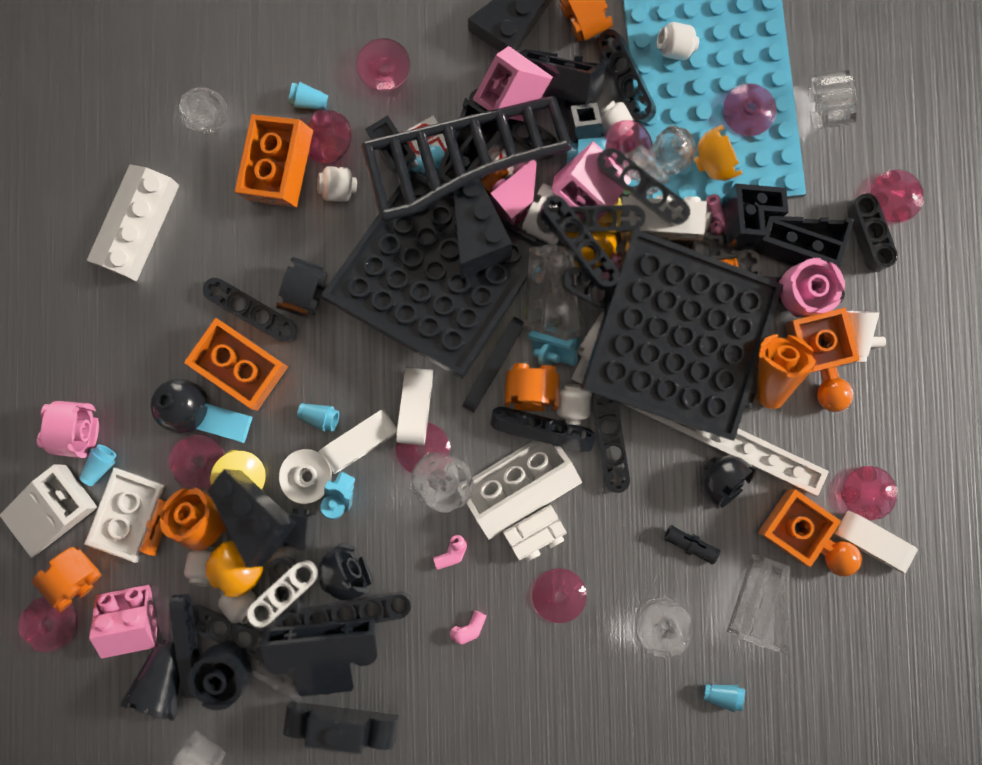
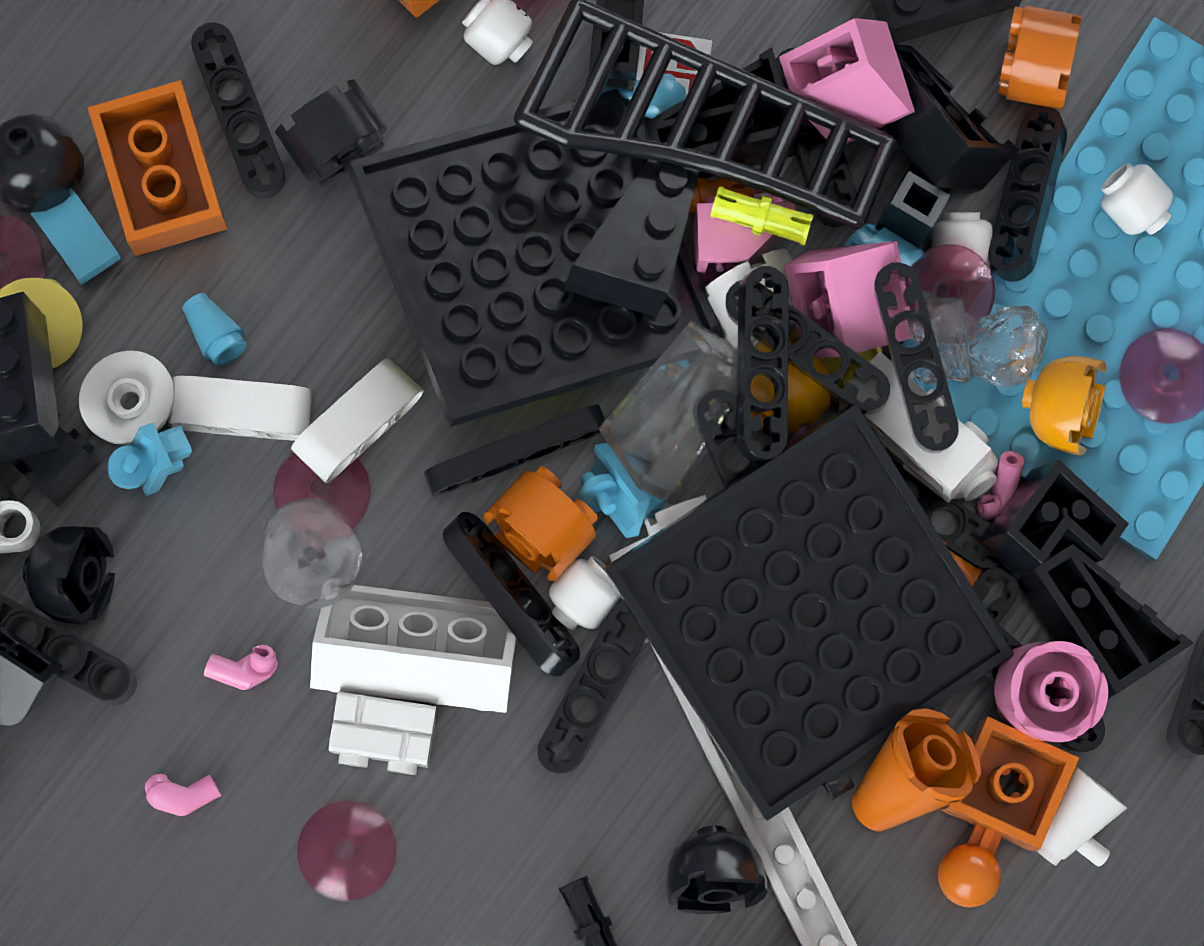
camera: 30 degrees right, 5 degrees down
none -> neon yellow pin [710,186,814,245]

